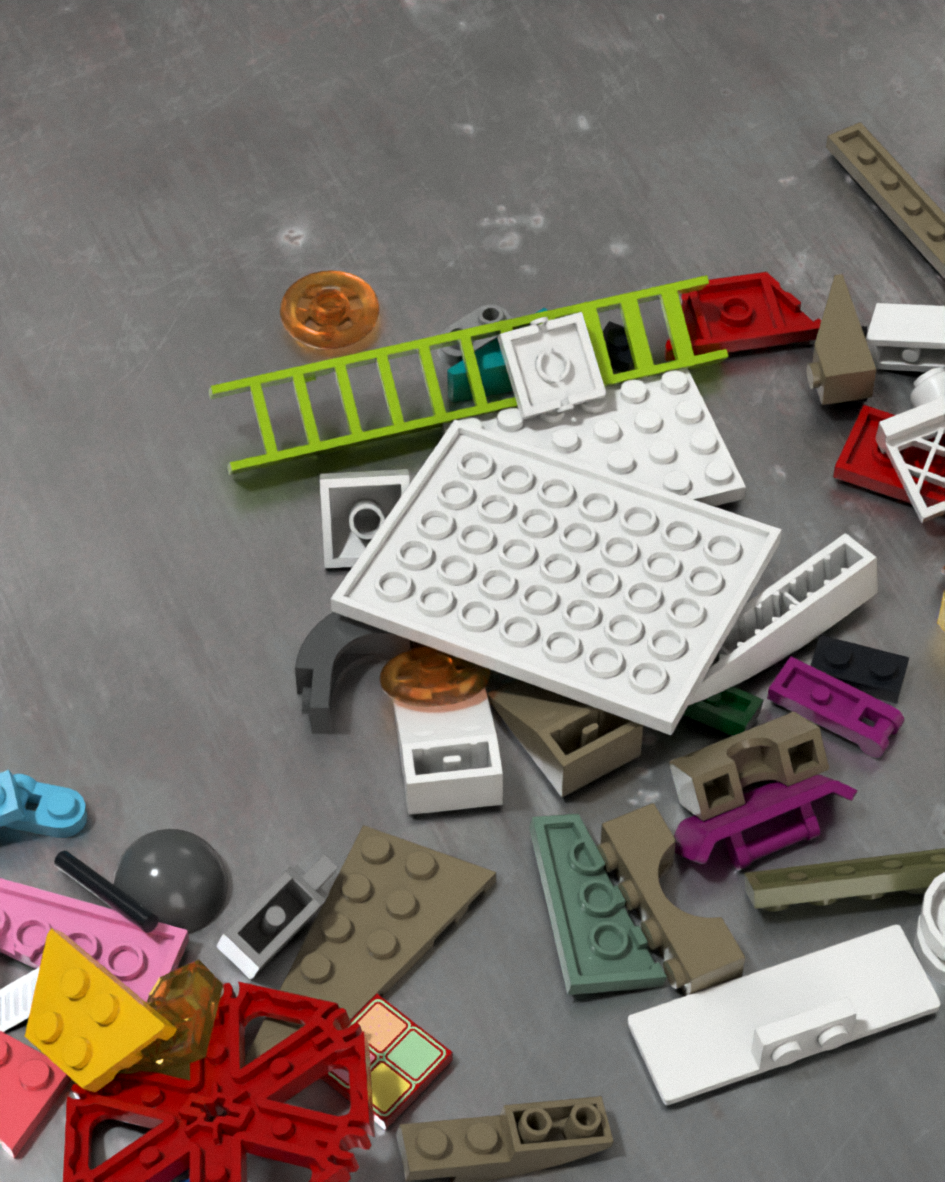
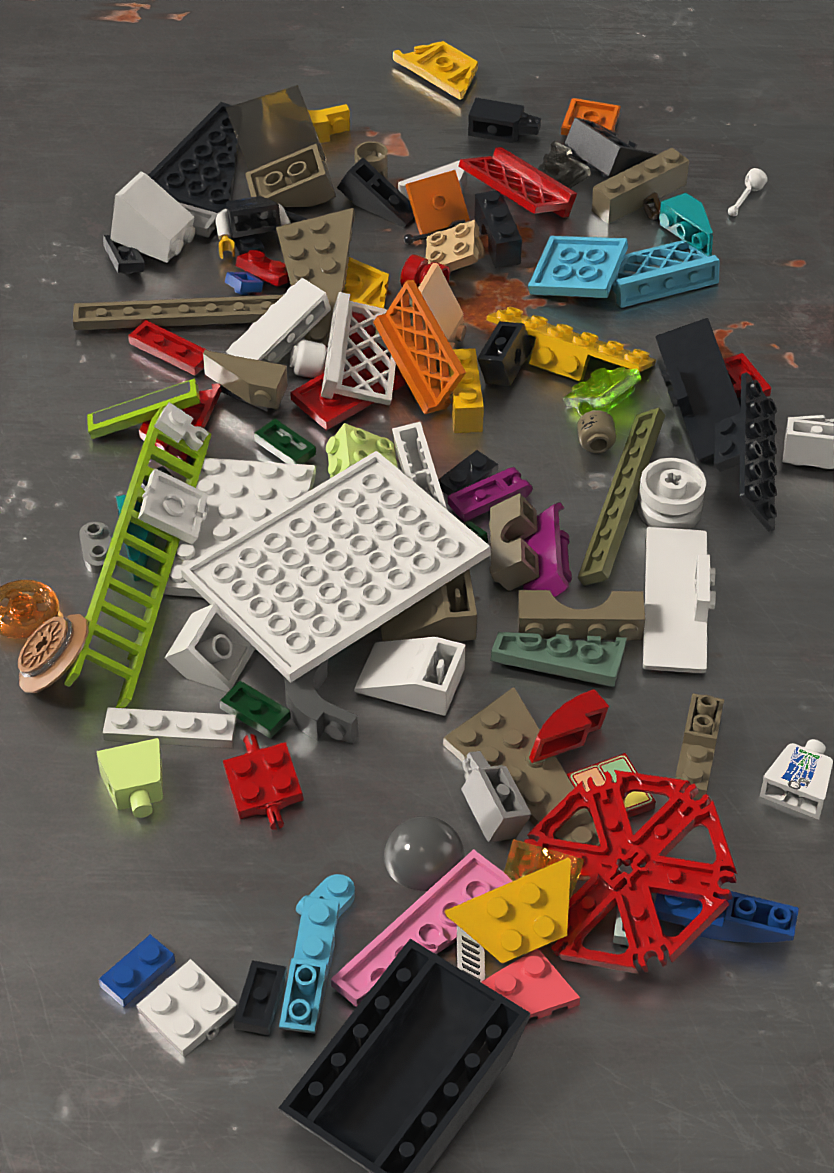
camera: 65 degrees left, 5 degrees down
black bar [54,850,159,933] -> none
clear orange plate [379,646,490,707] -> none
none -> medium nougat piece [18,614,89,693]
none -> tile [87,378,200,439]
none -> yellowish green torso [96,738,163,818]
none -> white plate [103,707,237,748]
none -> red plate [128,320,209,376]
none -> white plate [154,402,209,451]
none -> dark green plate [220,681,291,739]
none -> red plate [223,734,304,830]
none -> dark green plate [254,418,316,465]
none -> yellowish green bracket [326,423,397,478]
none -> red slope [529,689,609,763]

